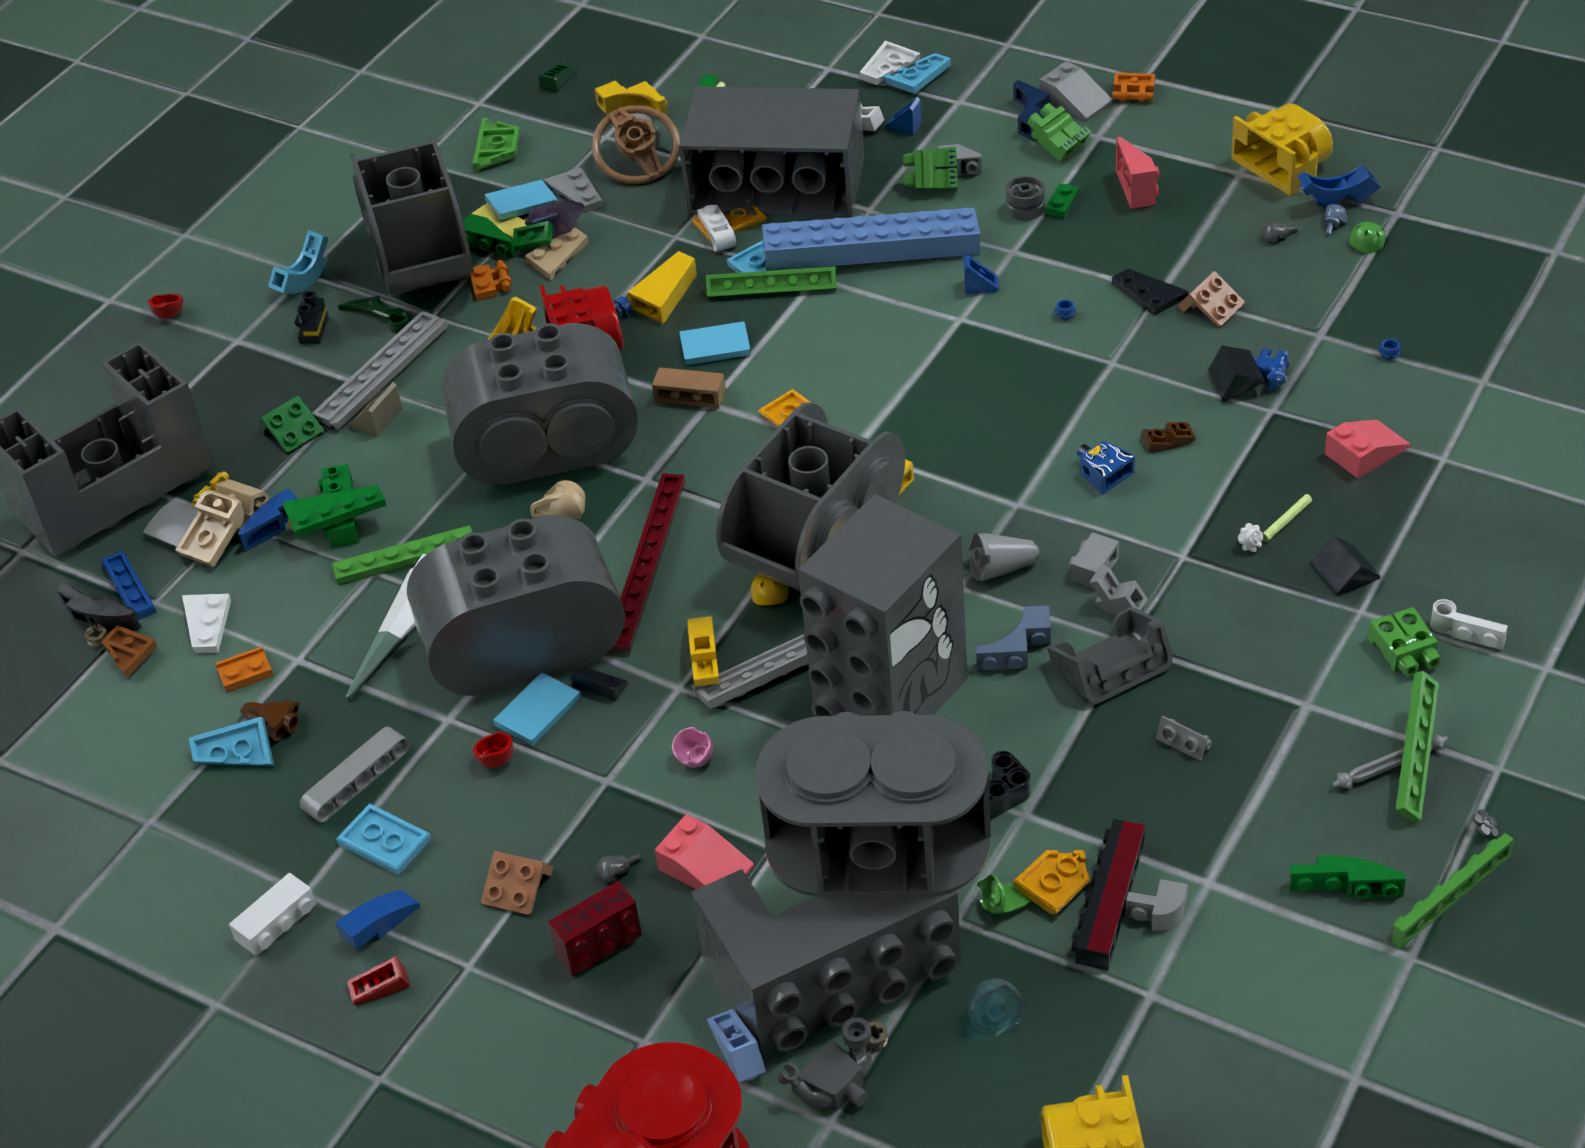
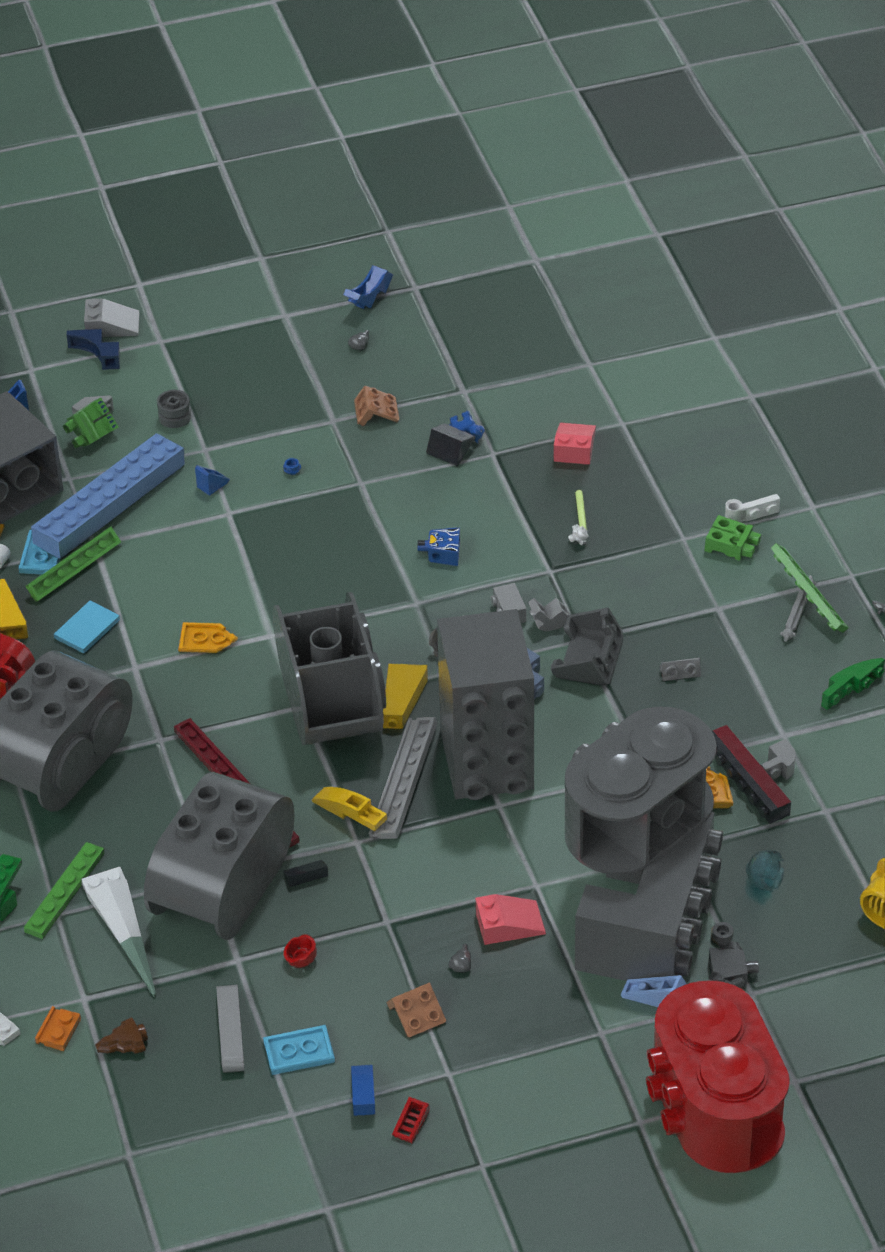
camera: 50 degrees left, 0 degrees up
medium azure wing [189,717,274,766] -> none
white brick [229,872,316,956] -> none
medium azure tile [493,672,581,746] -> none
tan helmet [530,480,586,521] -> none
dark red brick [547,881,642,976] -> none
medium nougat brick [652,367,726,408] -> none
bright pink hair [671,727,714,768] -> none
yellow helmet [751,574,789,605] -> none
bright green hips [1027,103,1092,163] -> none
green plate [1045,183,1079,218] -> none
black wing [1111,268,1189,316] -> none
orange plate [1112,73,1155,102] -> none
coral slope [1116,137,1160,209] -> none
reddish brown slope [1140,422,1196,451] -> none
yellow brick [1231,103,1333,196] -> none
black slope [1310,536,1380,596] -> none
sand blue piece [1324,204,1348,236] -> none
bright green helmet [1349,222,1385,254] -> none
blue plate [1378,339,1402,360] -> none

